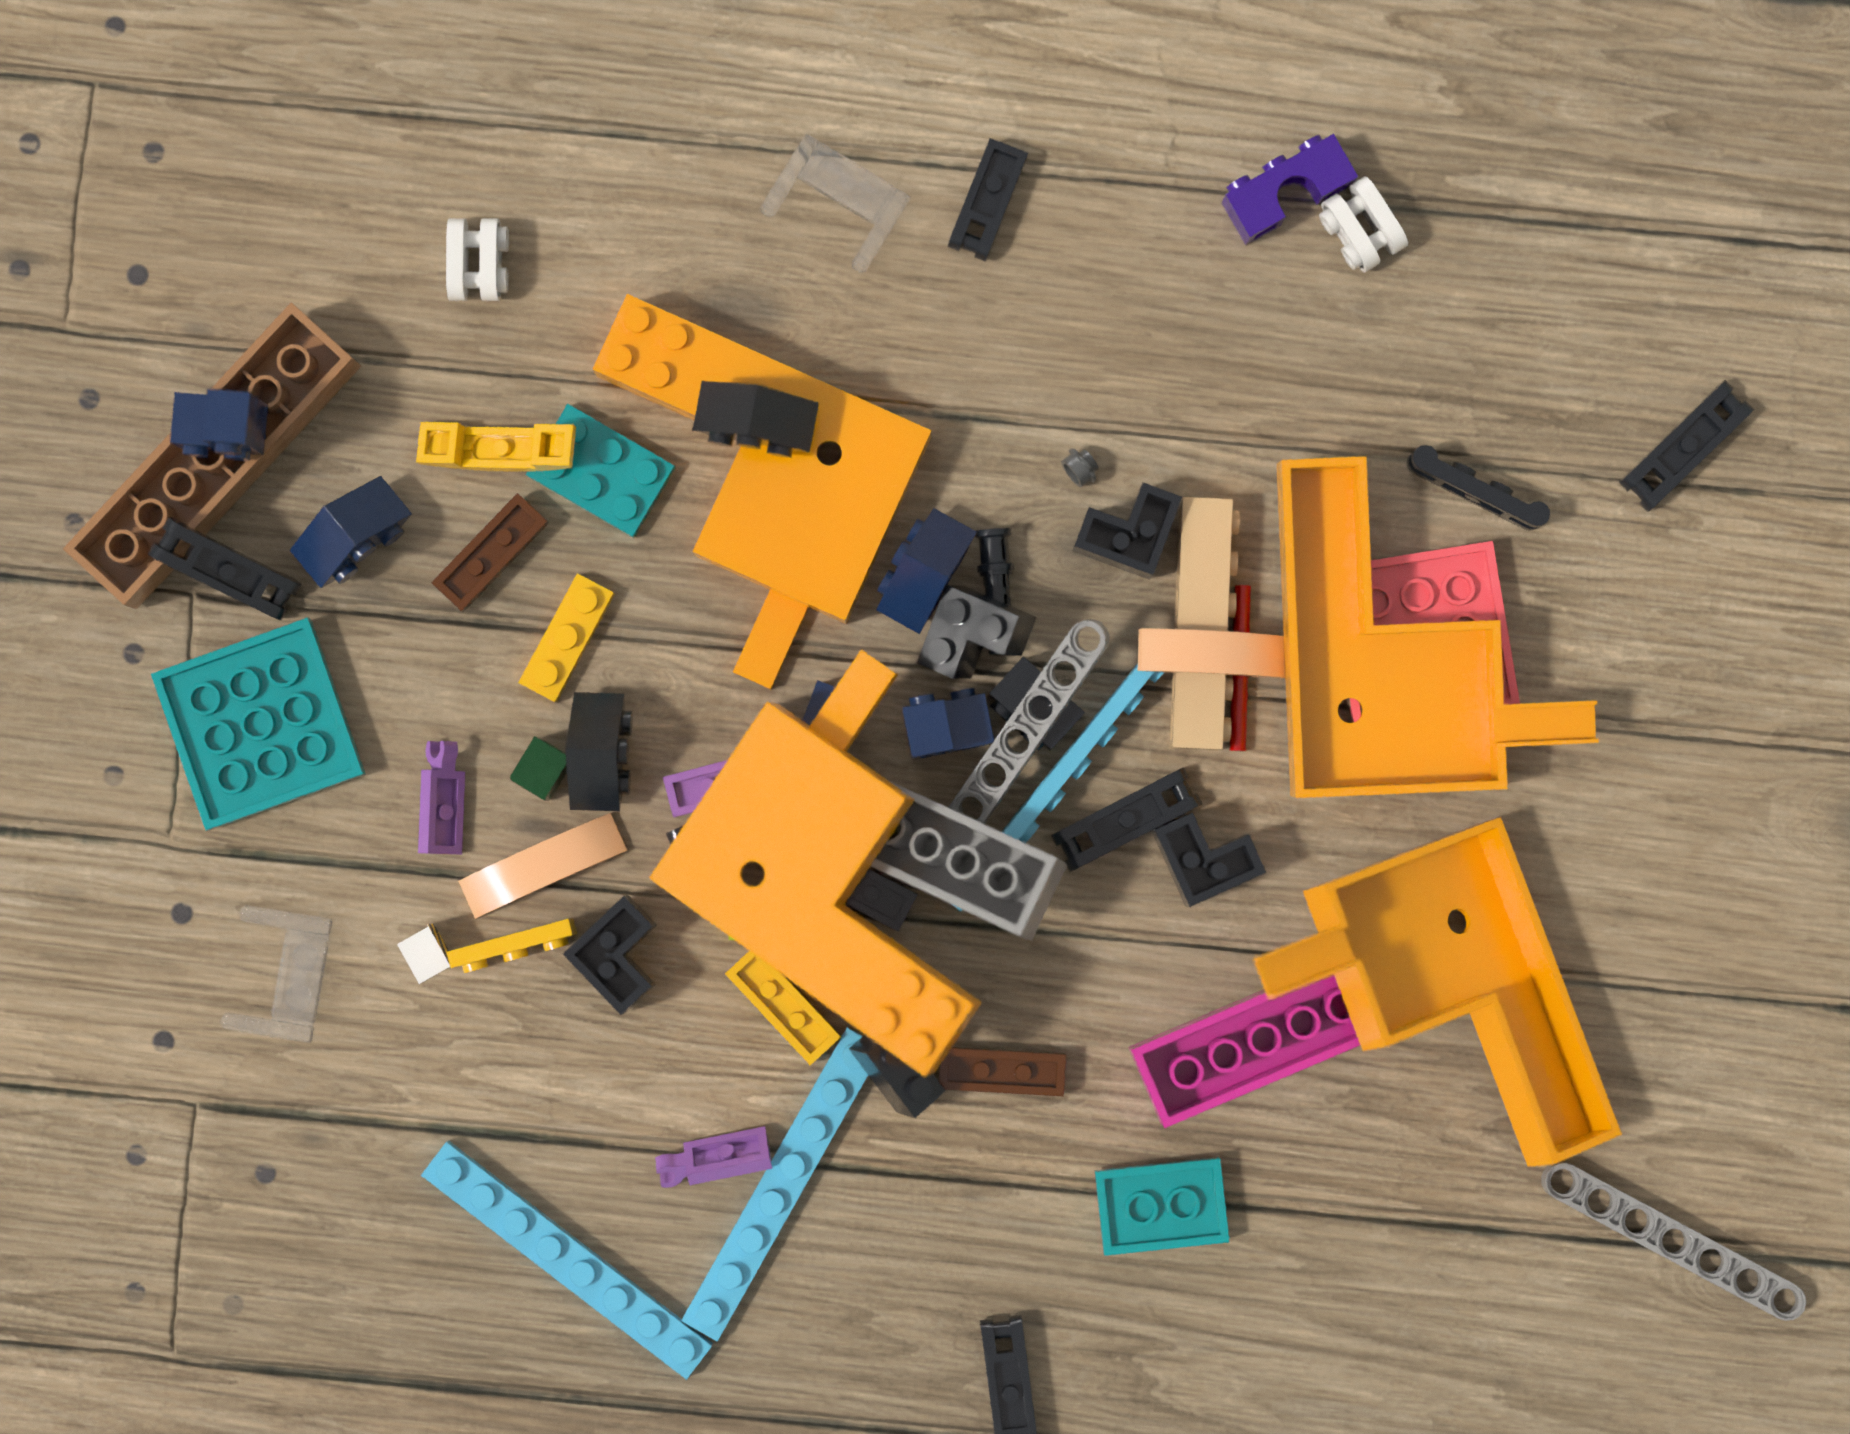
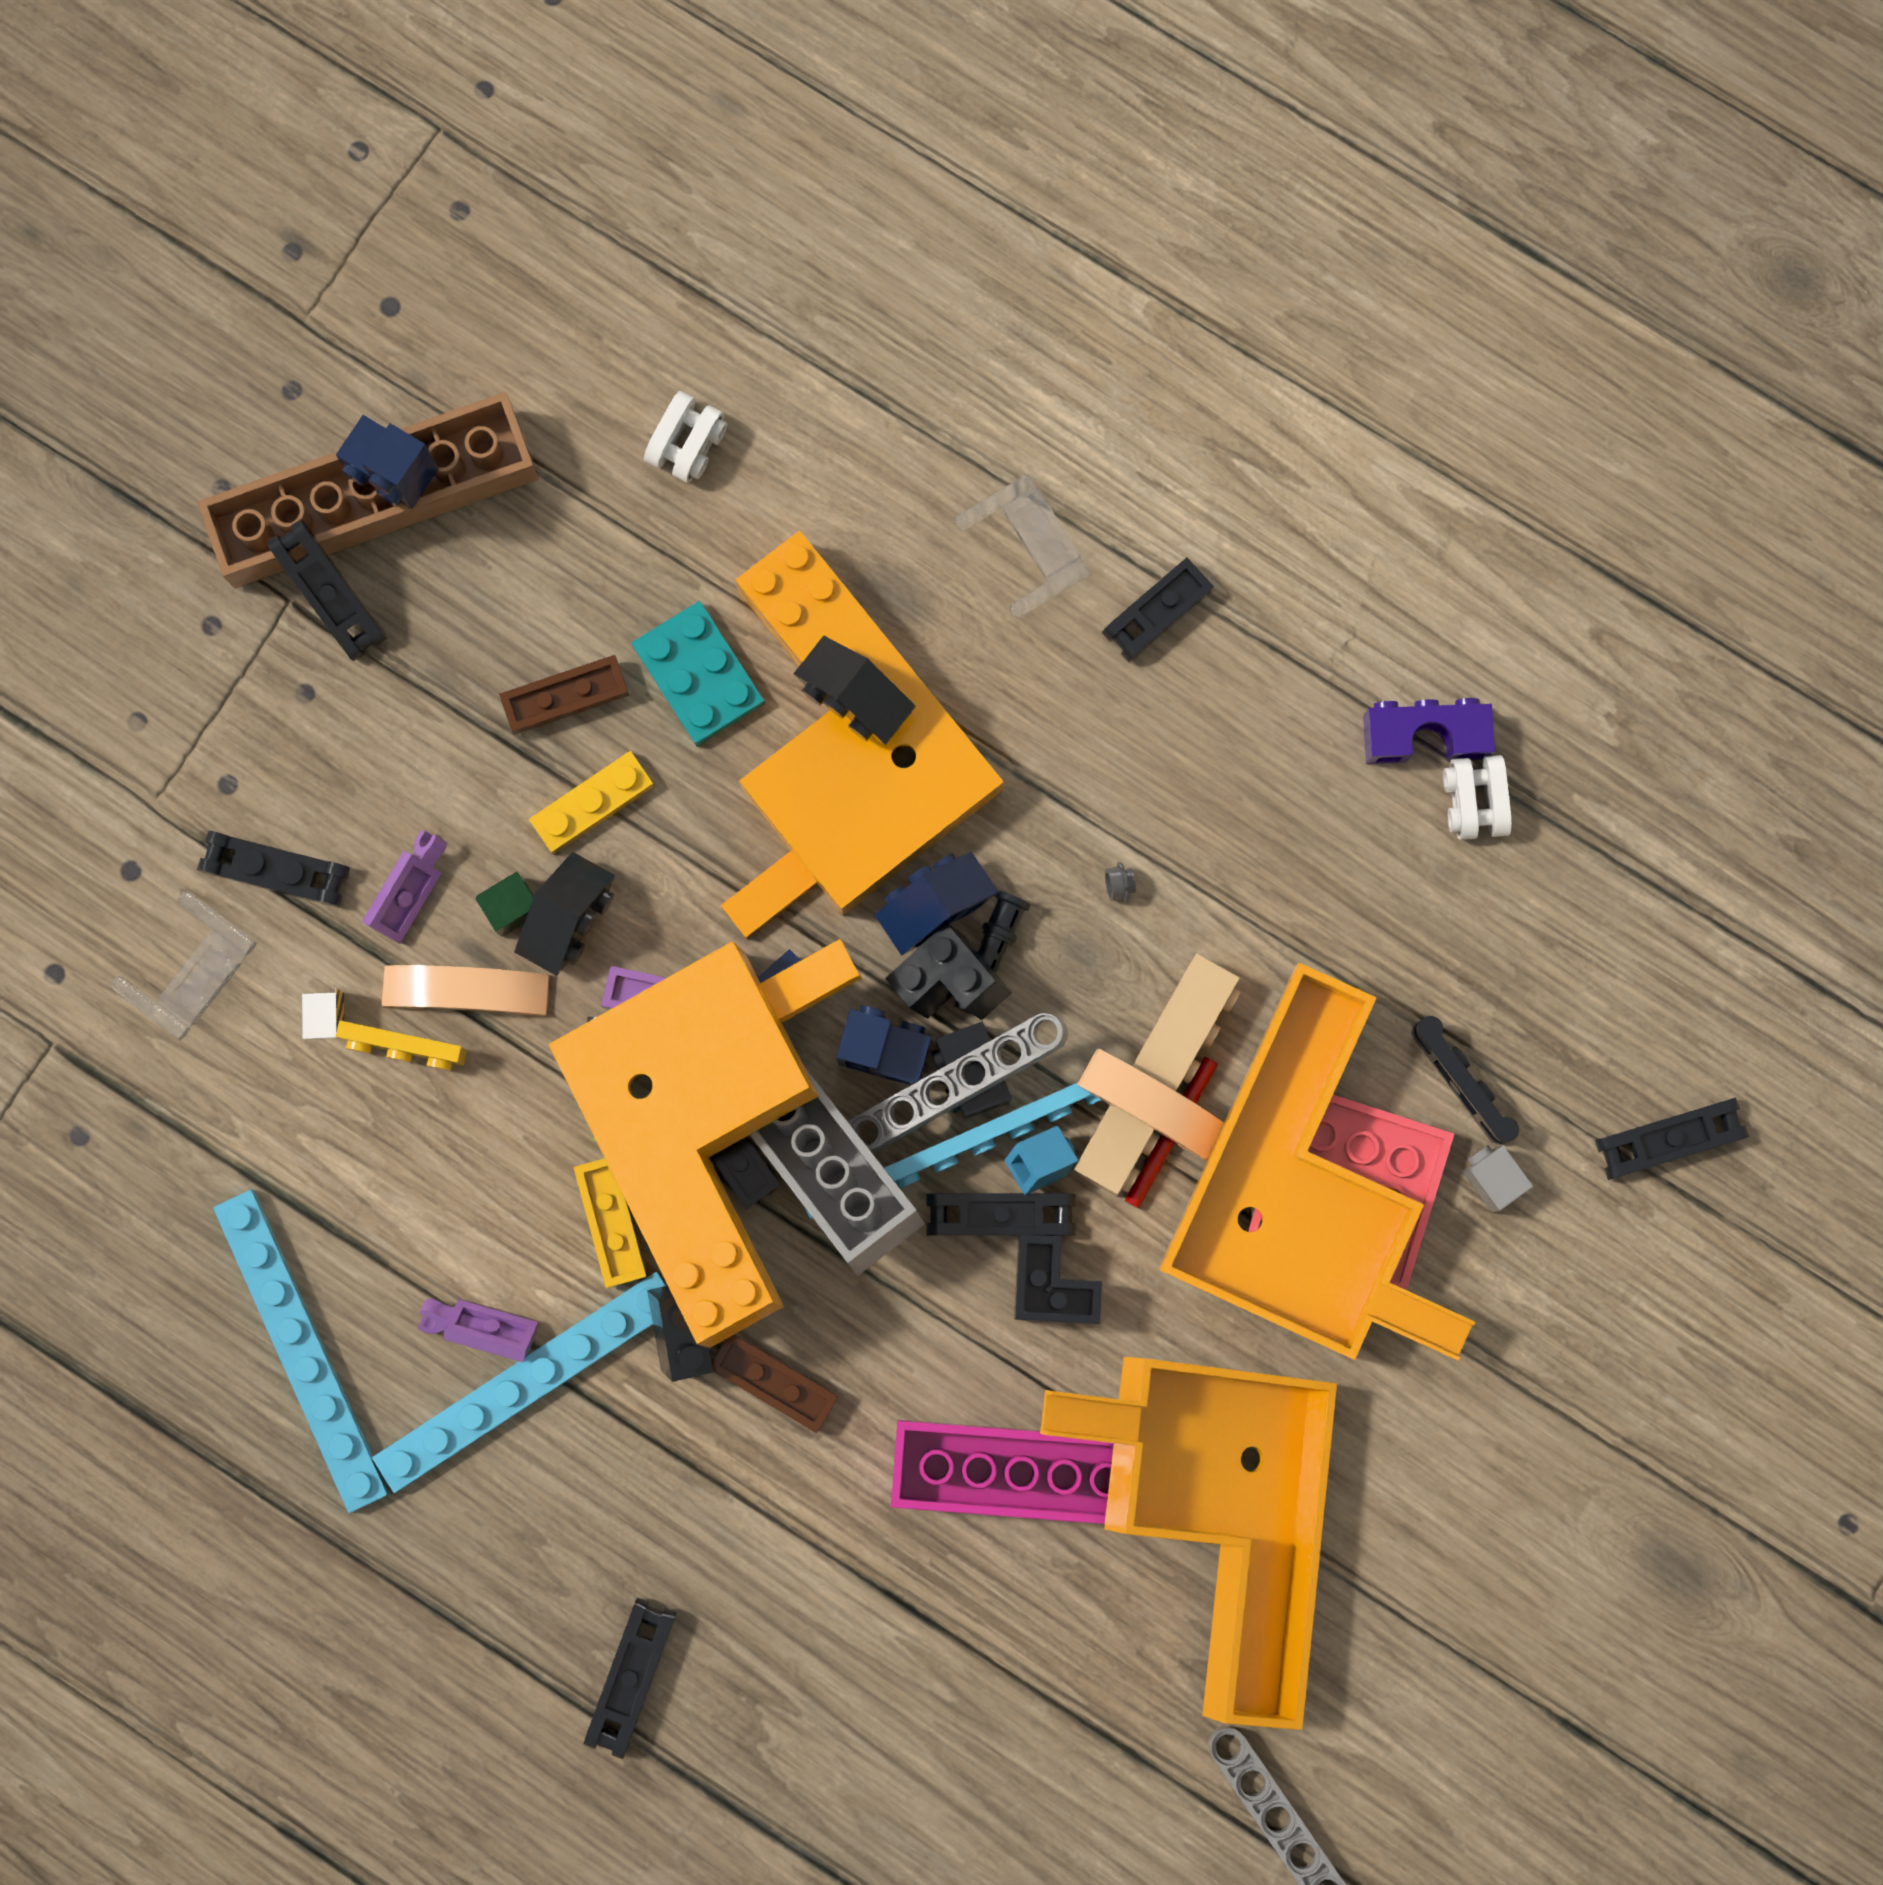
camera: 25 degrees right, 5 degrees down
teal plate [151,617,366,831] -> none
dark blue brick [290,476,412,588] -> none
yellow slope [416,422,576,472] -> none
black brick [563,895,657,1015] -> none
black brick [1072,482,1182,580] -> none
teal plate [1094,1157,1230,1256] -> none
none -> black plate [197,831,350,907]
none -> dark azure brick [1004,1126,1079,1195]
none -> light grey brick [1463,1145,1533,1212]

